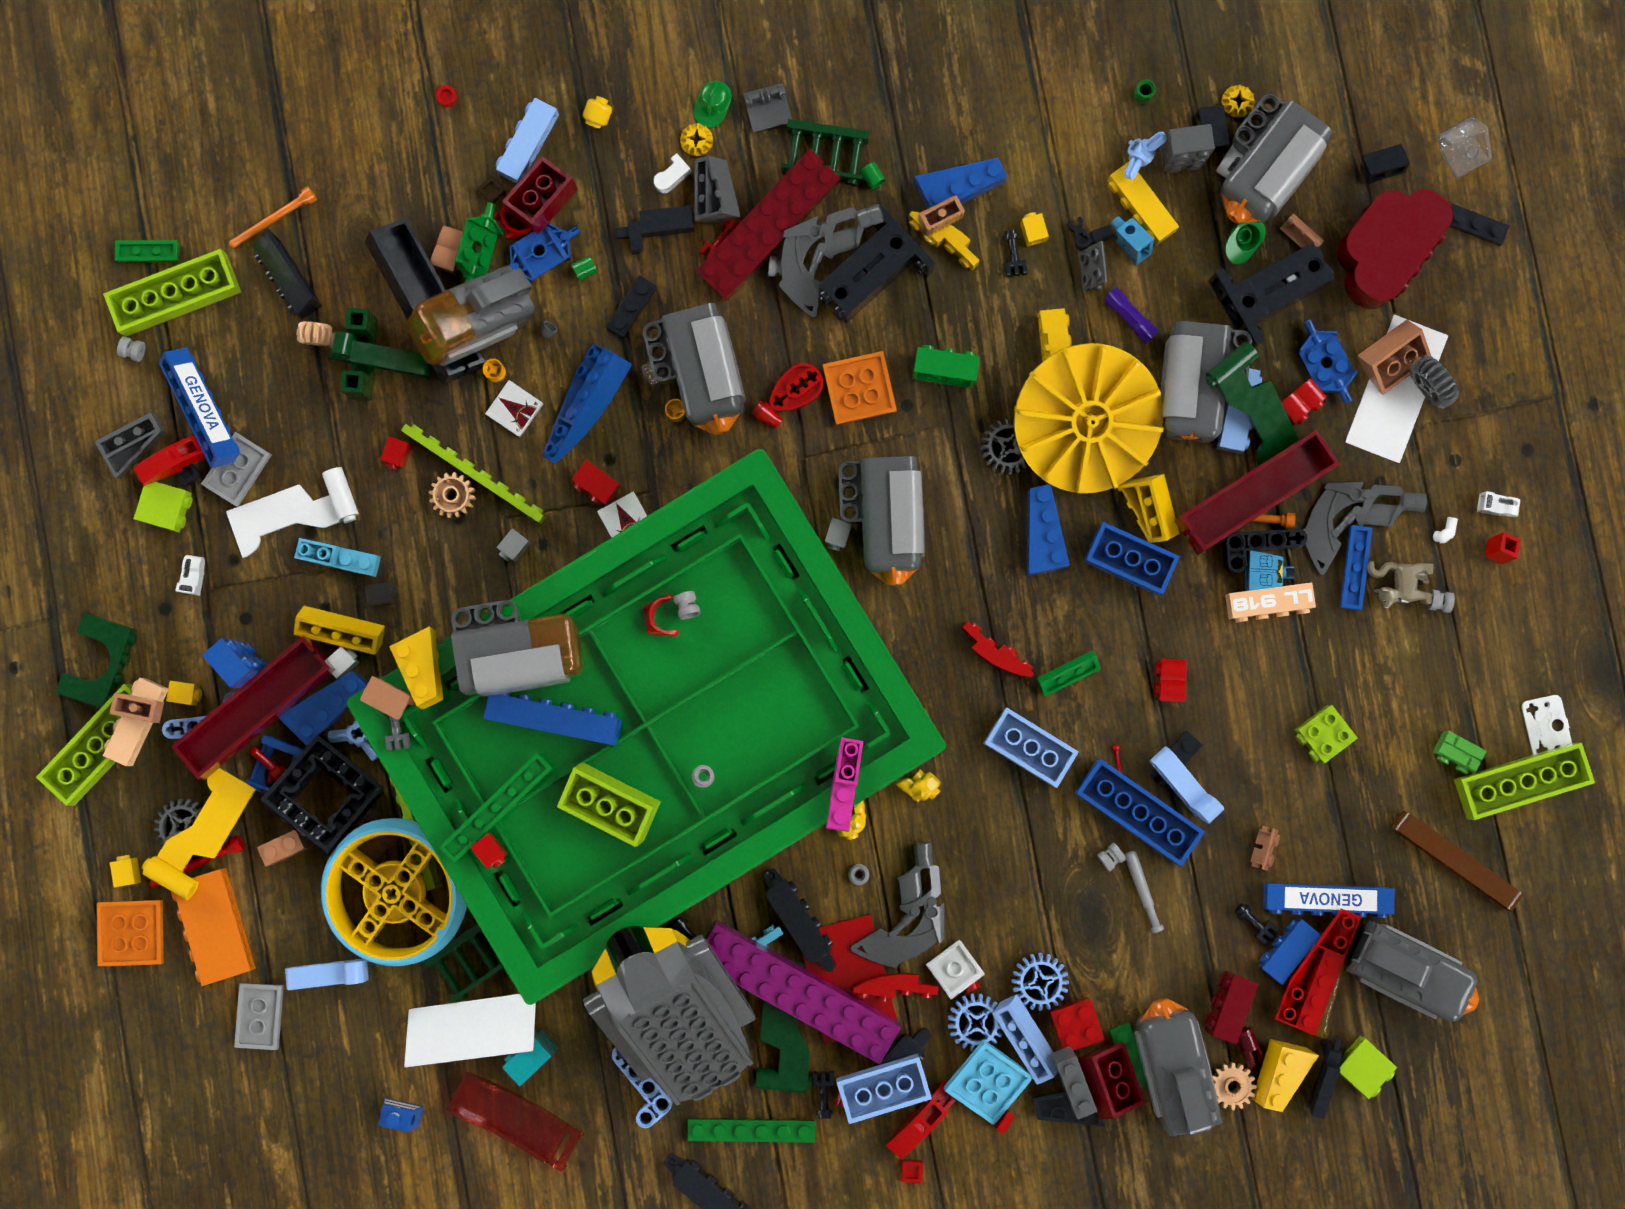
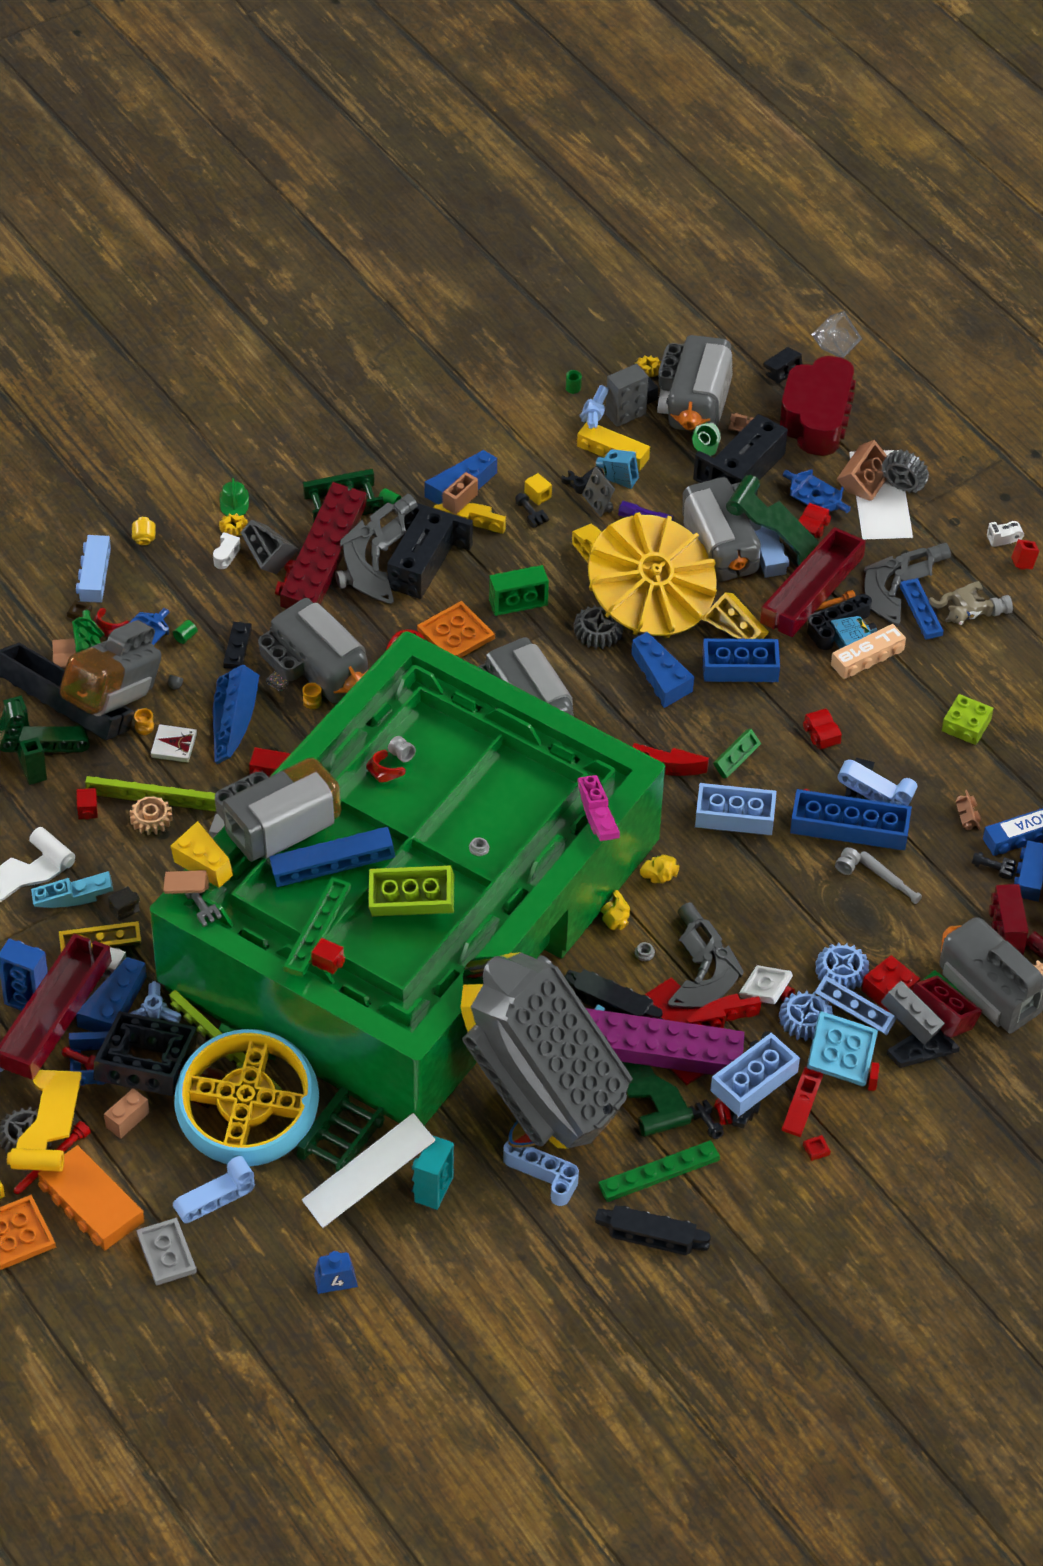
camera: 25 degrees left, 35 degrees down
red tile [435,85,457,107] -> none
clear red windscreen [446,1072,585,1172] -> none
dark red brick [502,156,578,235] -> none
black piece [616,205,694,255] -> none
dark grey hinge [743,83,792,133] -> none
white arm [1433,517,1458,543] -> none
black plate [1449,204,1510,246] -> none

